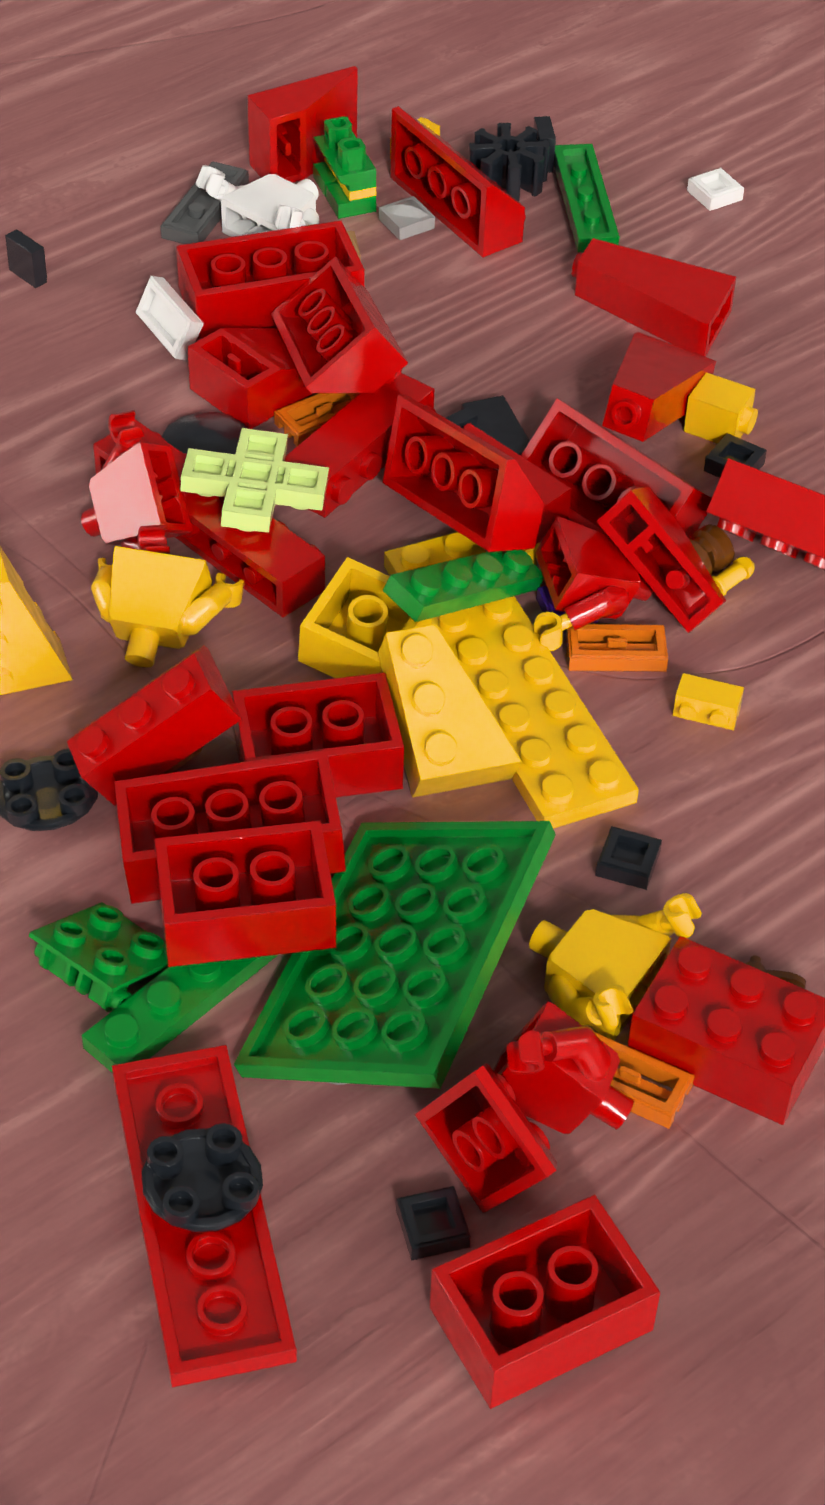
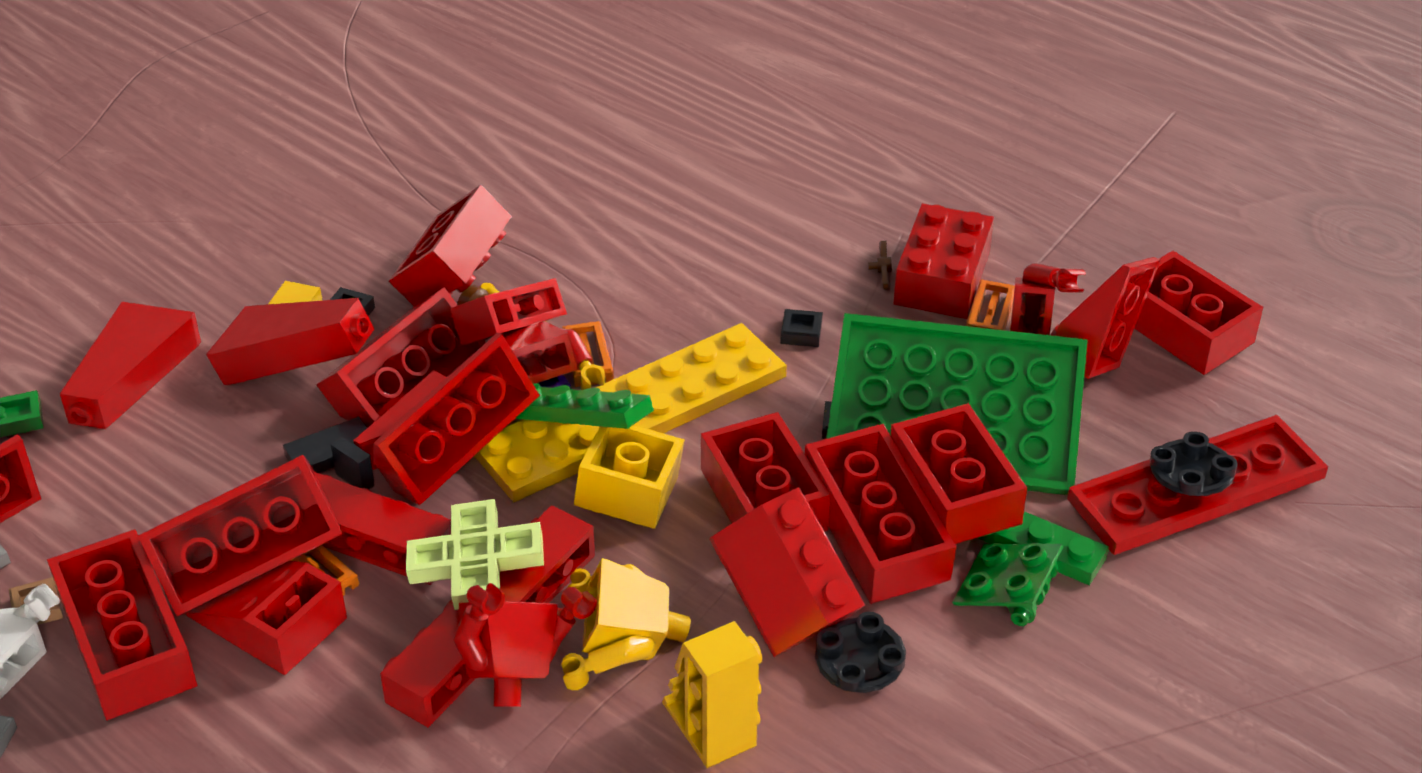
camera: 100 degrees left, 5 degrees down
white tile [136,276,204,360] -> none
black dish [162,412,246,454] -> none
yellow wedge [378,624,522,798] -> none
black tile [396,1186,471,1261] -> none
yellow torso [529,893,702,1040] -> none
yellow piece [673,673,744,730] -> none

